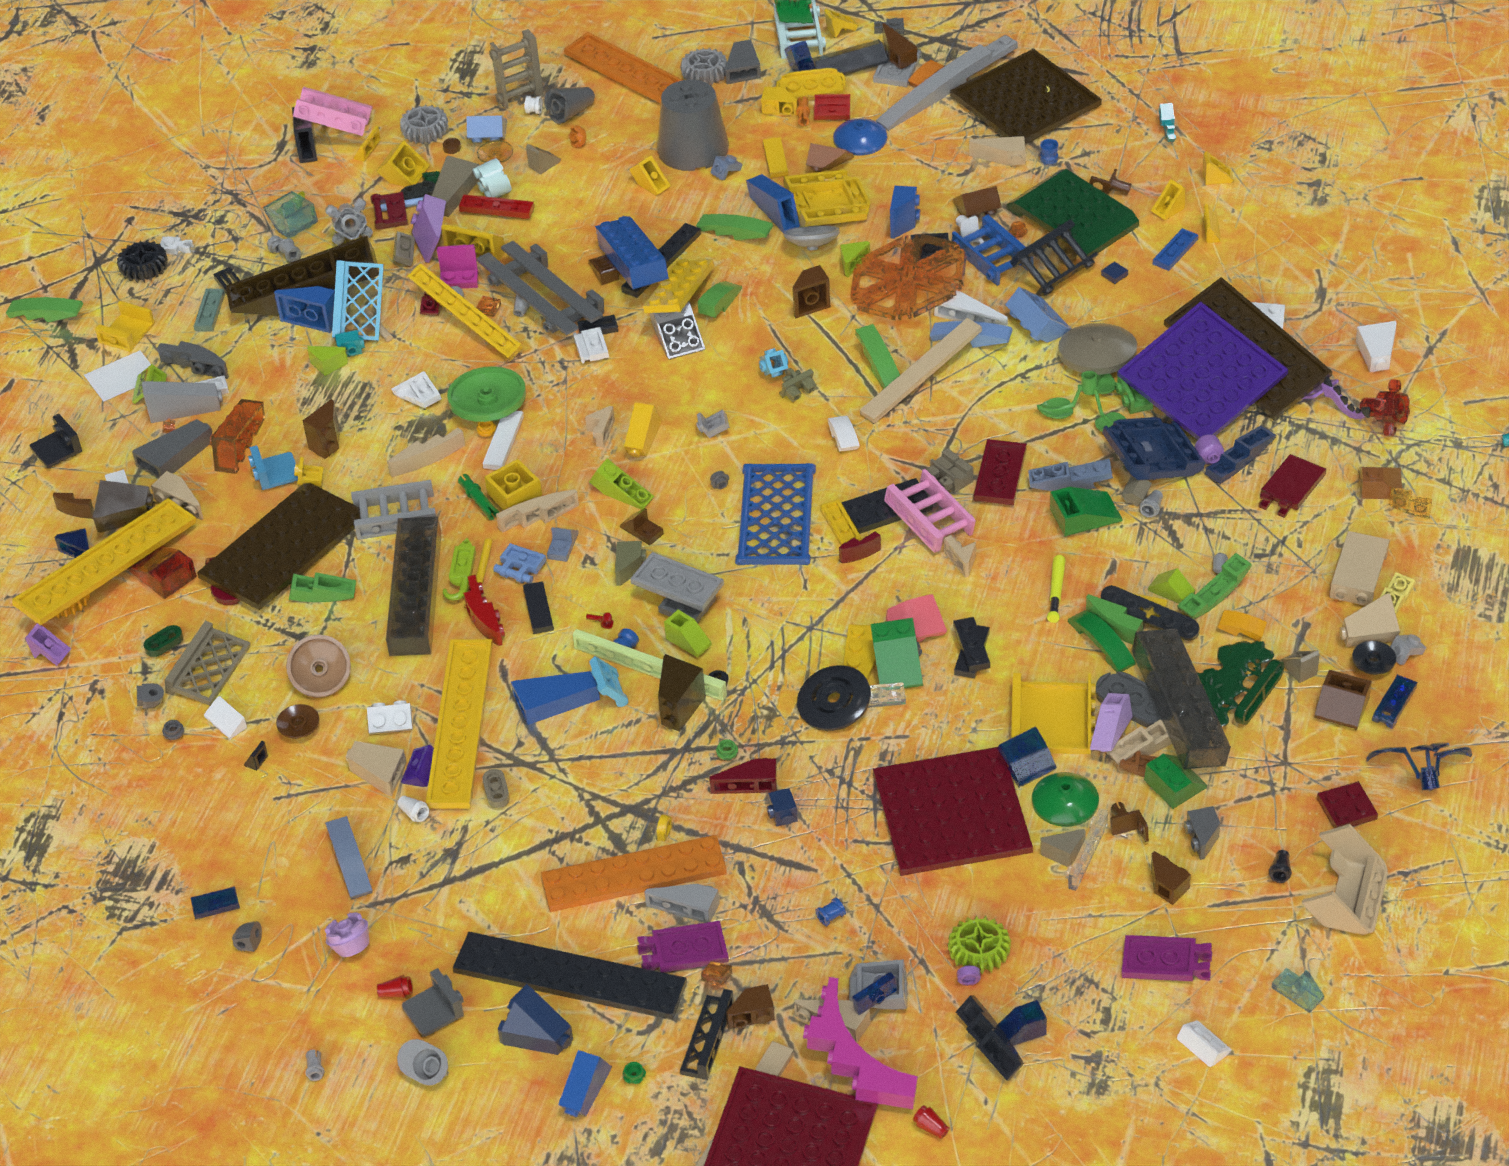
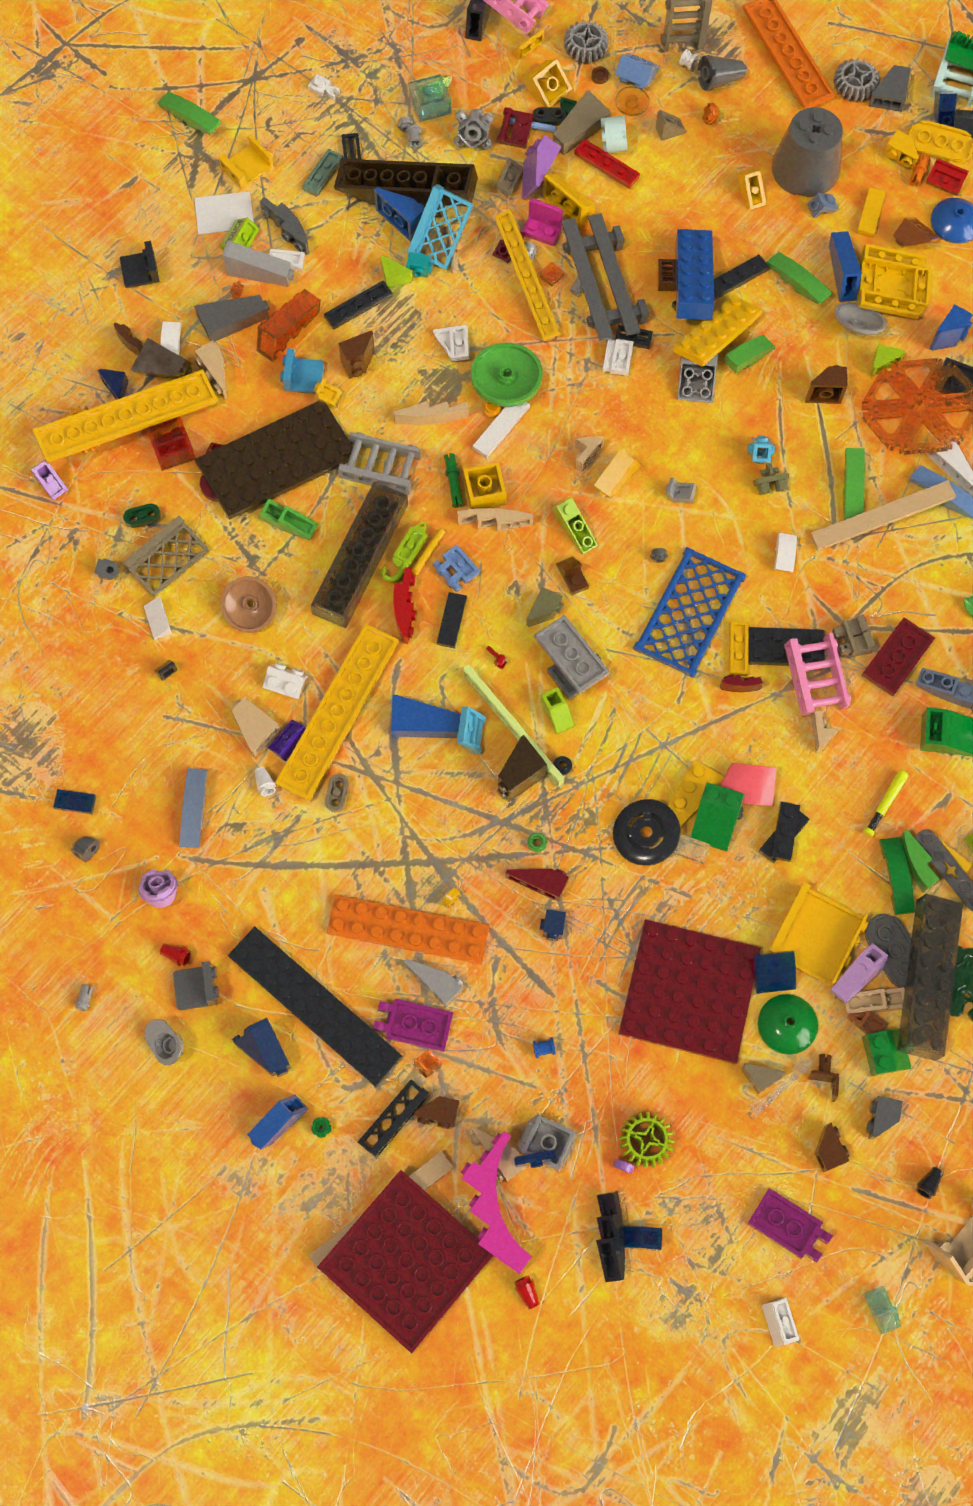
camera: 20 degrees right, 25 degrees up
black gear [117,240,168,282] -> none
dark grey plate [162,720,184,740] -> none
reddish brown dish [276,704,320,738] -> none
sand blue slope [547,527,579,562] -> none
blue wheel [613,628,639,648] -> none
none -> black tile [324,281,393,330]

